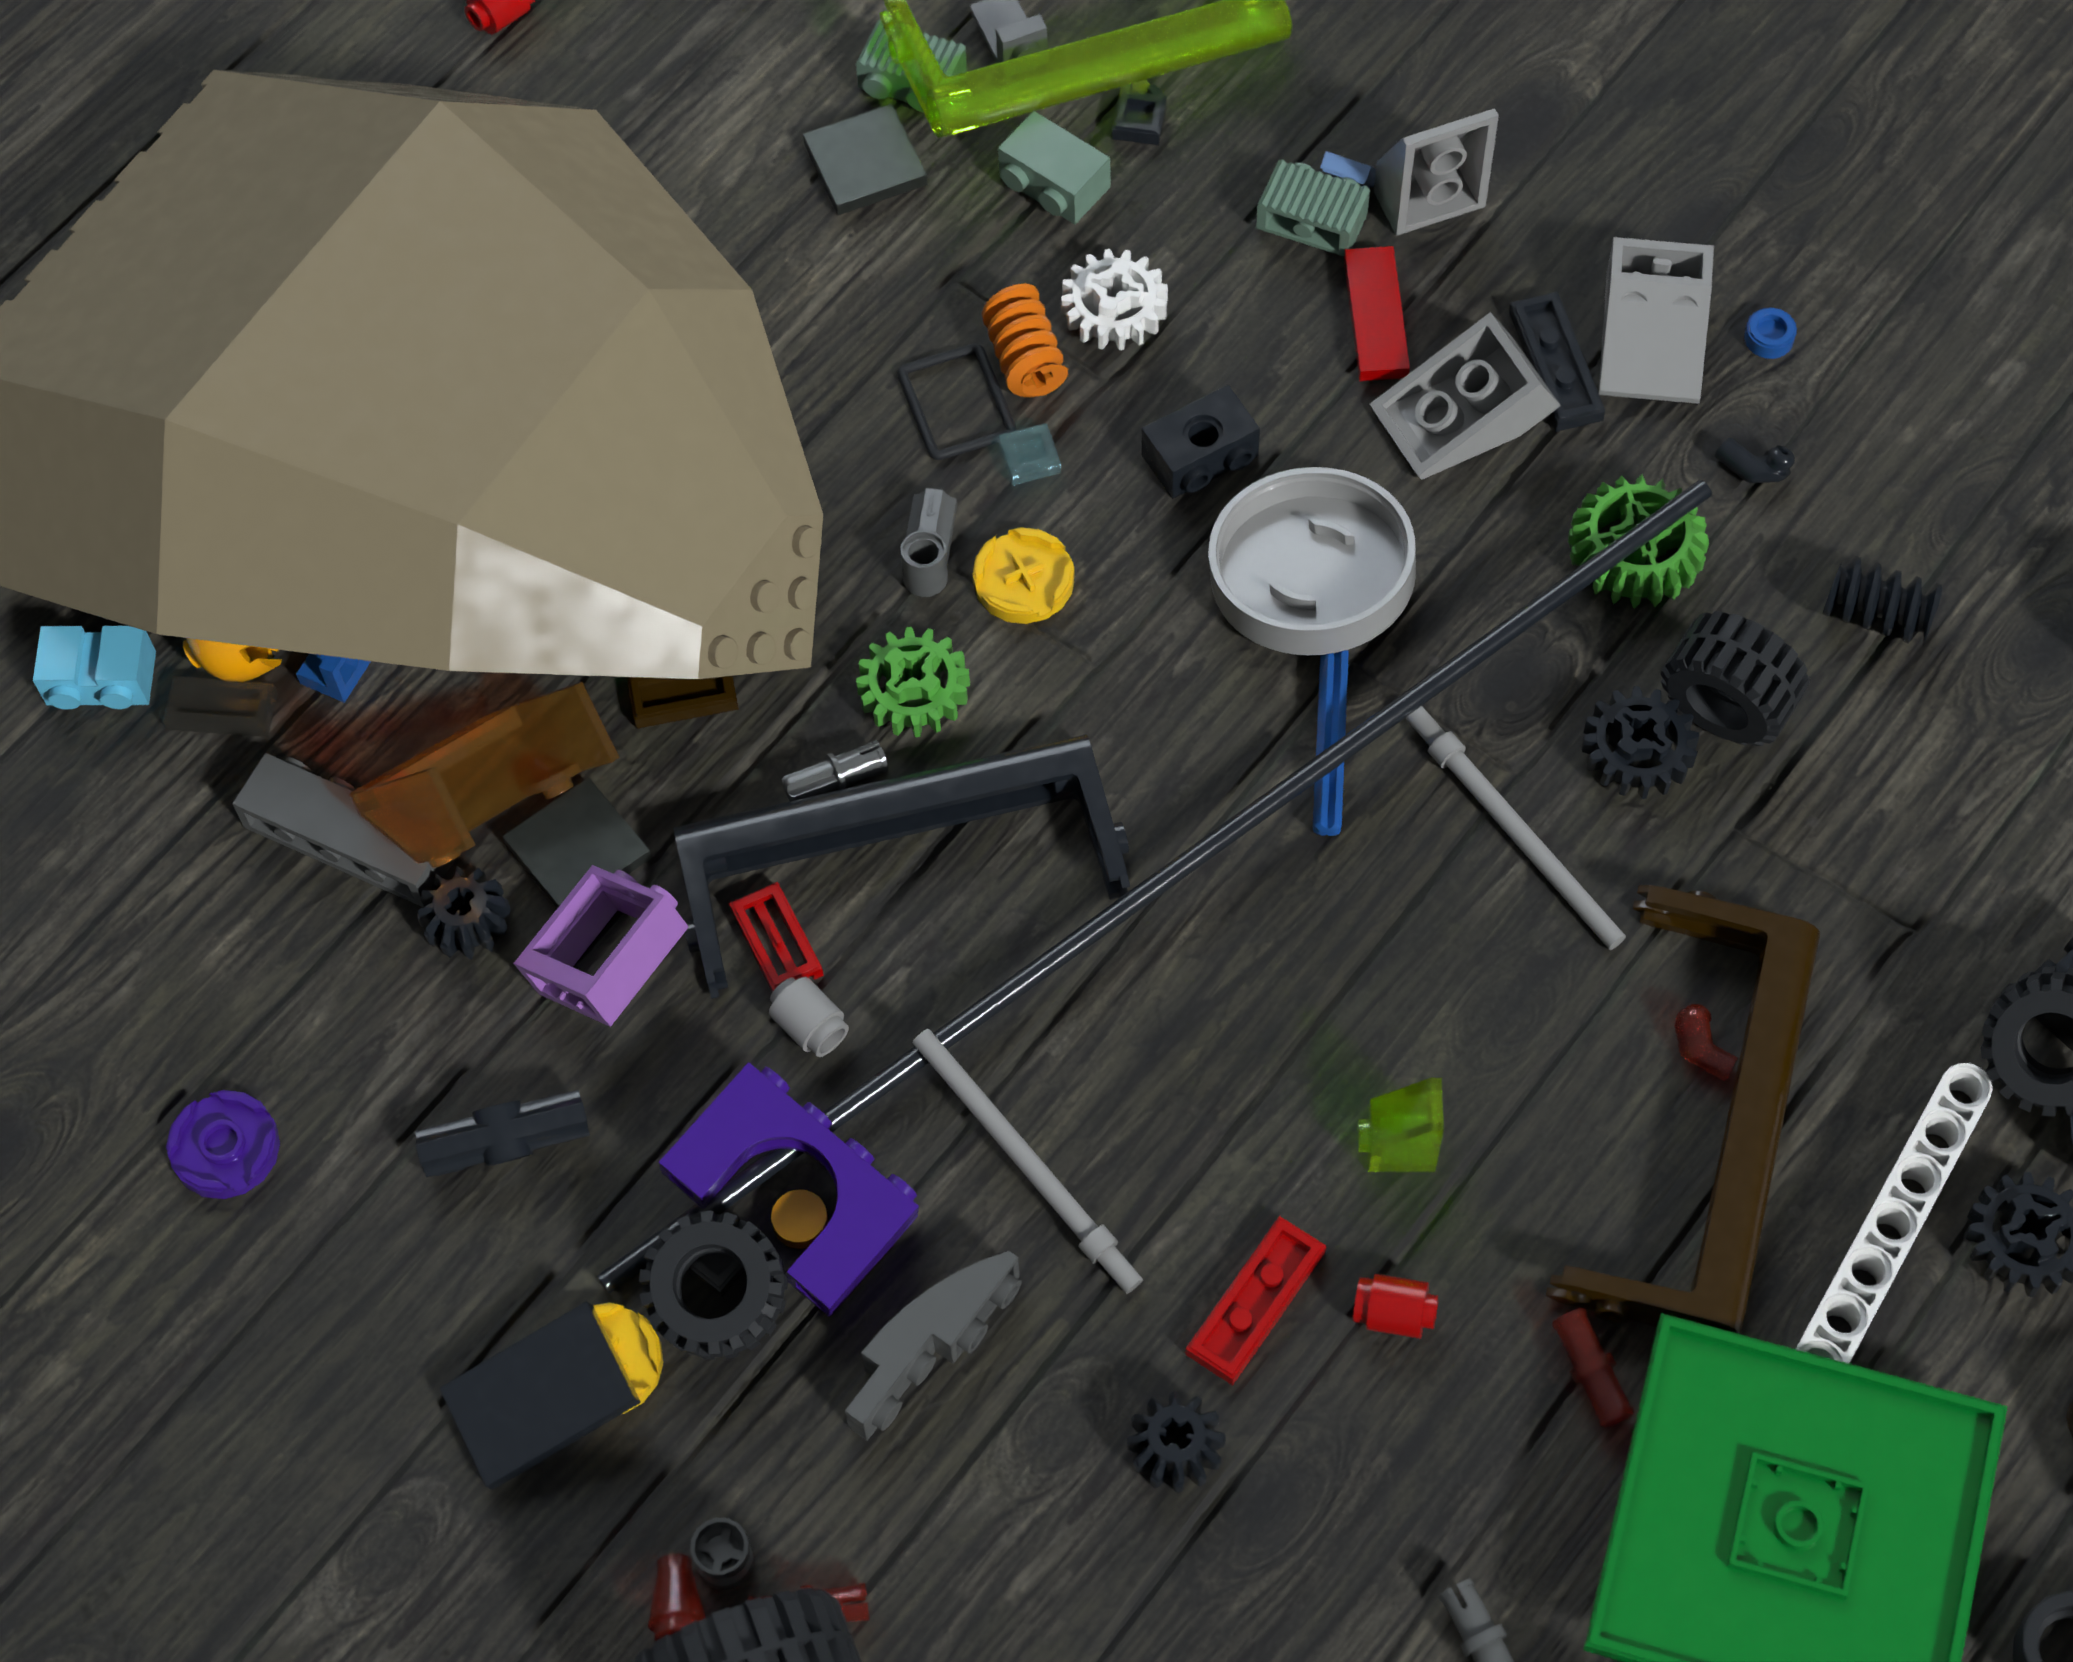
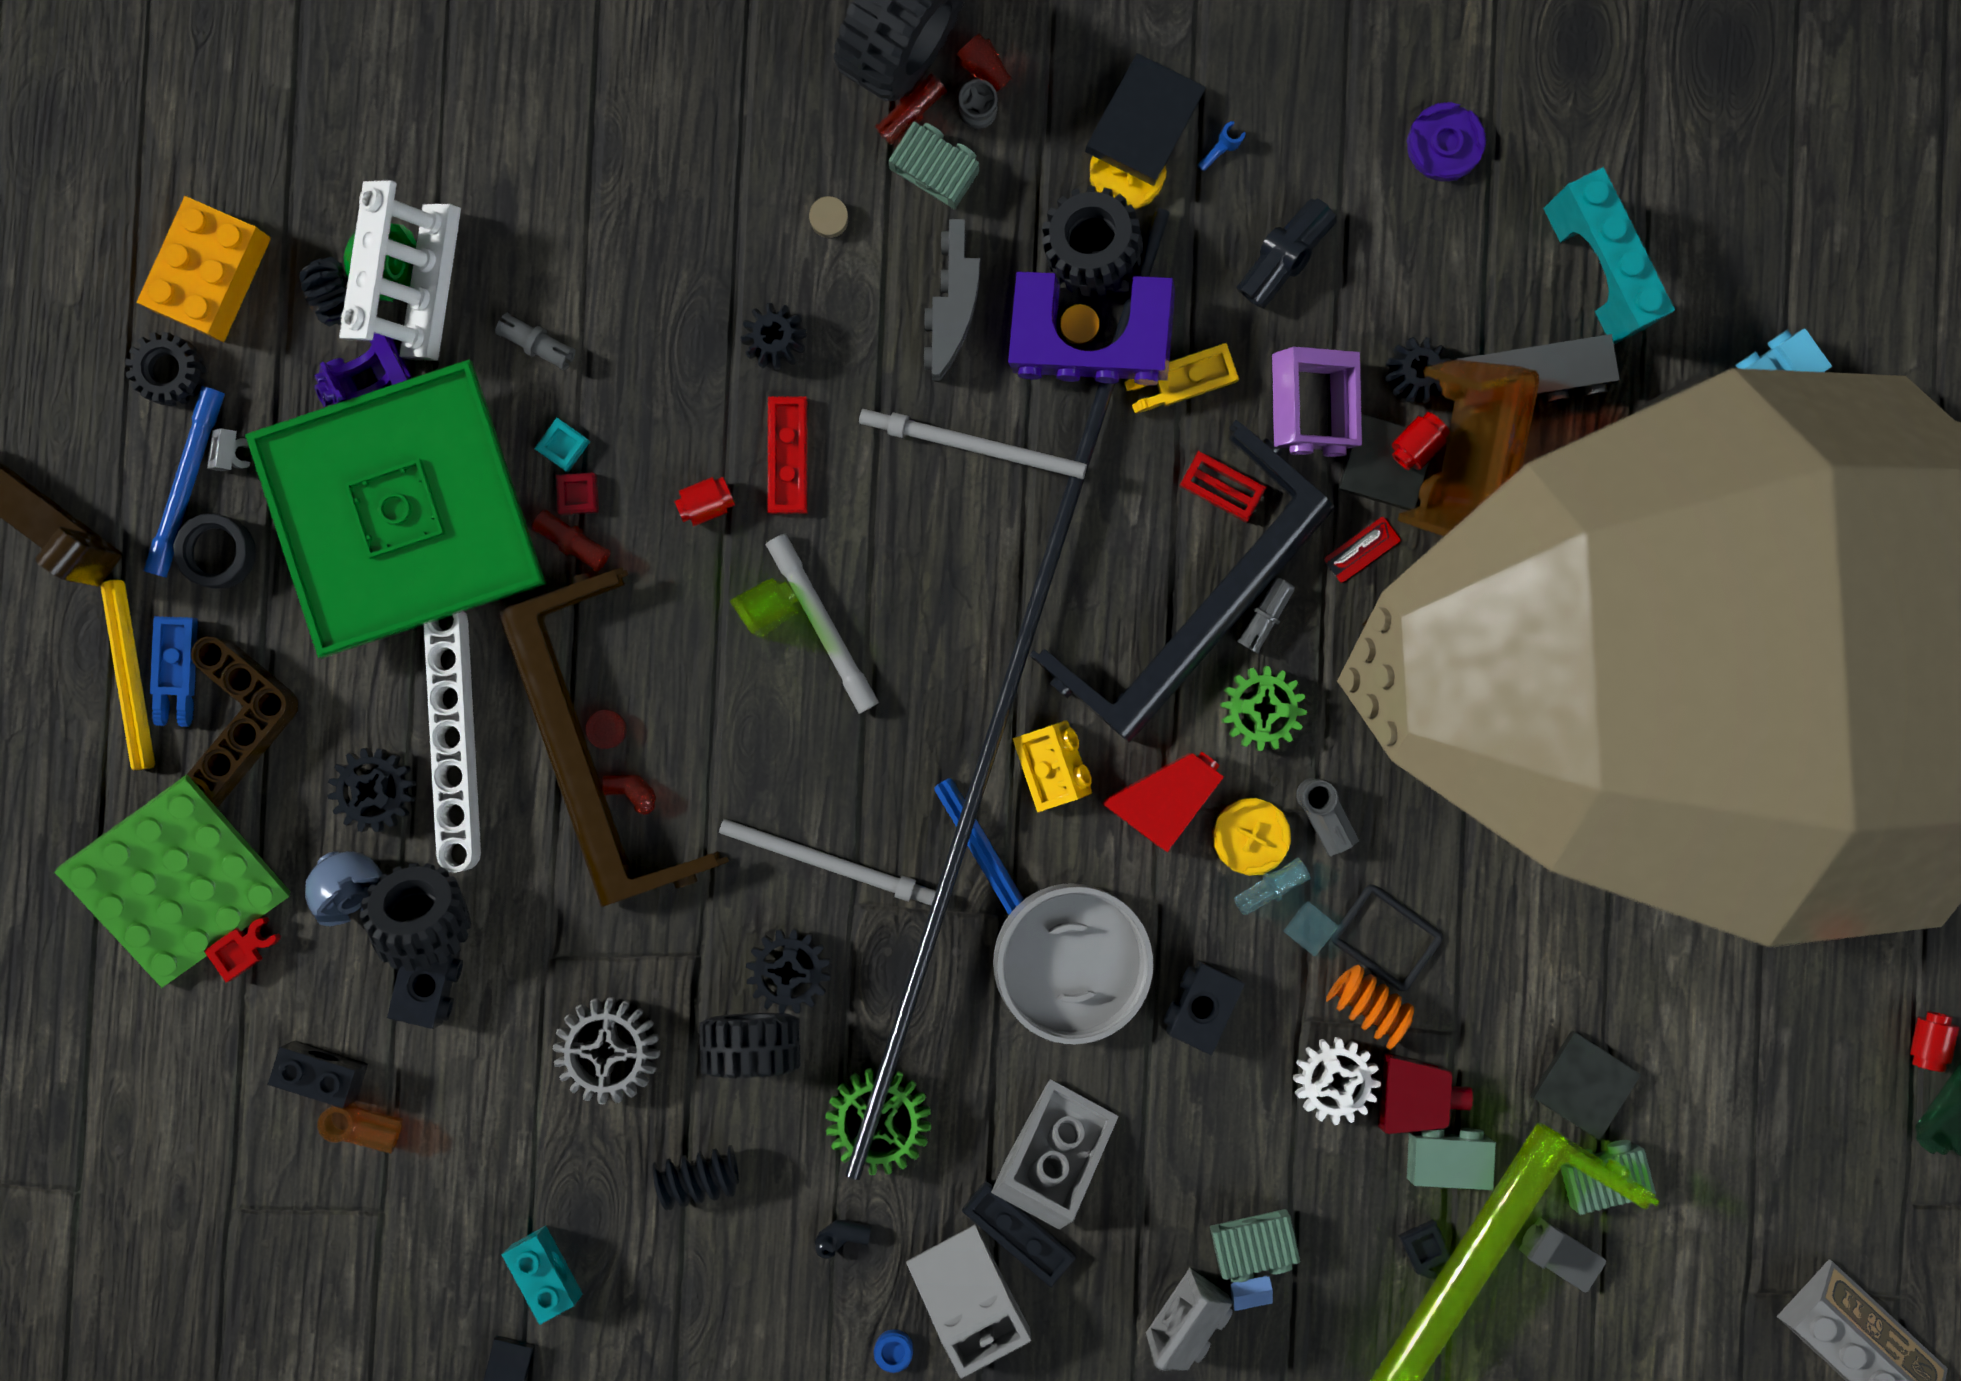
camera: 145 degrees right, 25 degrees up
light grey brick [769,977,849,1057] -> none
red tile [1344,246,1410,381] -> none
none -> teal tile [534,417,590,473]
none -> light grey gear [553,997,660,1104]
none -> dark red tile [556,473,599,515]
none -> clear red tile [586,710,627,749]
none -> light grey piece [765,533,879,714]
none -> dark tan tile [809,196,849,238]
none -> sand green brick [888,122,979,210]
none -> yellow bracket [1013,720,1092,812]
none -> red slope [1102,752,1224,852]
none -> yellow hinge [1124,343,1239,414]
none -> blue hand [1197,121,1245,172]
none -> clear light blue axle [1234,858,1311,915]
none -> sticker [1324,517,1400,583]
none -> dark red torso [1378,1053,1473,1134]
none -> red brick [1392,412,1450,470]
none -> teal arch [1543,167,1675,344]

